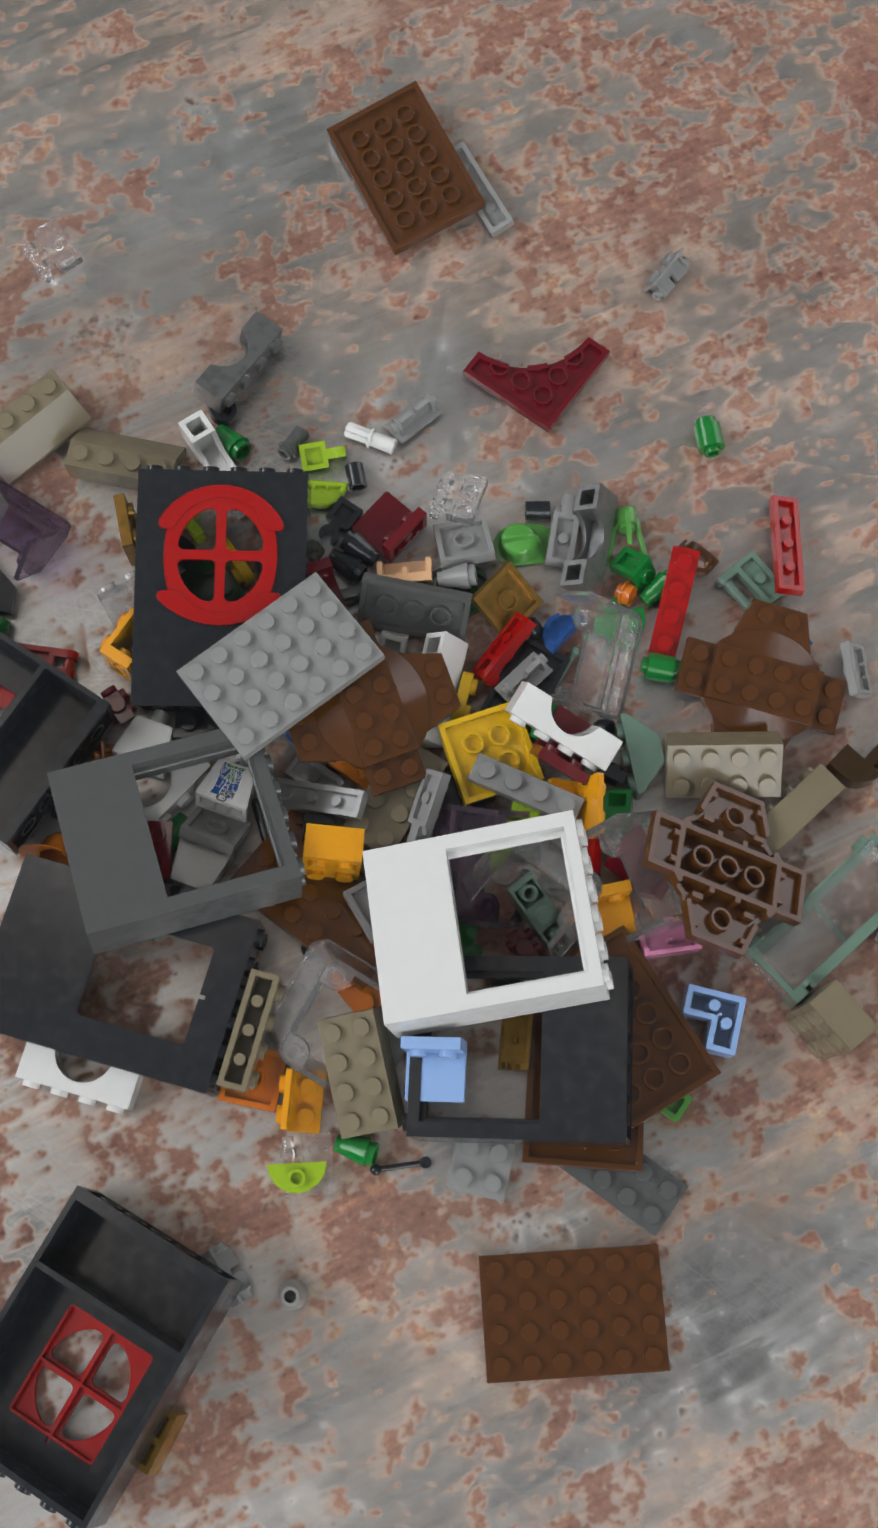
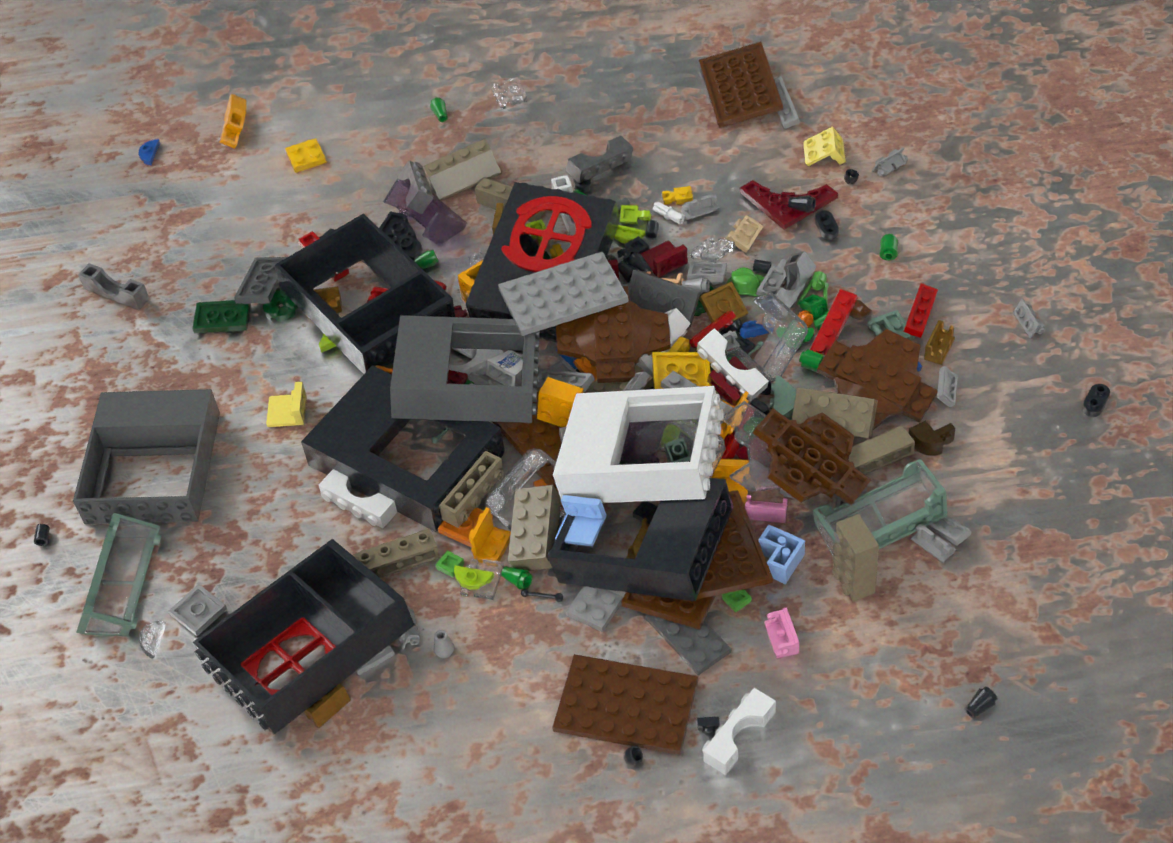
camera: 25 degrees right, 25 degrees down
none -> dark tan brick [353,528,440,578]
none -> green cone [414,249,439,269]
none -> bright green plate [435,550,465,578]
none -> black hinge [623,746,643,765]
none -> yellow plate [662,186,693,205]
none -> black plate [697,716,720,733]
none -> white arch [702,688,776,775]
none -> tan bracket [725,215,763,253]
none -> bright pink hinge [764,607,799,659]
none -> black cone [788,195,816,213]
none -> light yellow bracket [804,127,846,166]
none -> black plate [815,210,839,240]
none -> black hinge [844,169,859,184]
none -> pearl gold hinge [924,320,955,365]

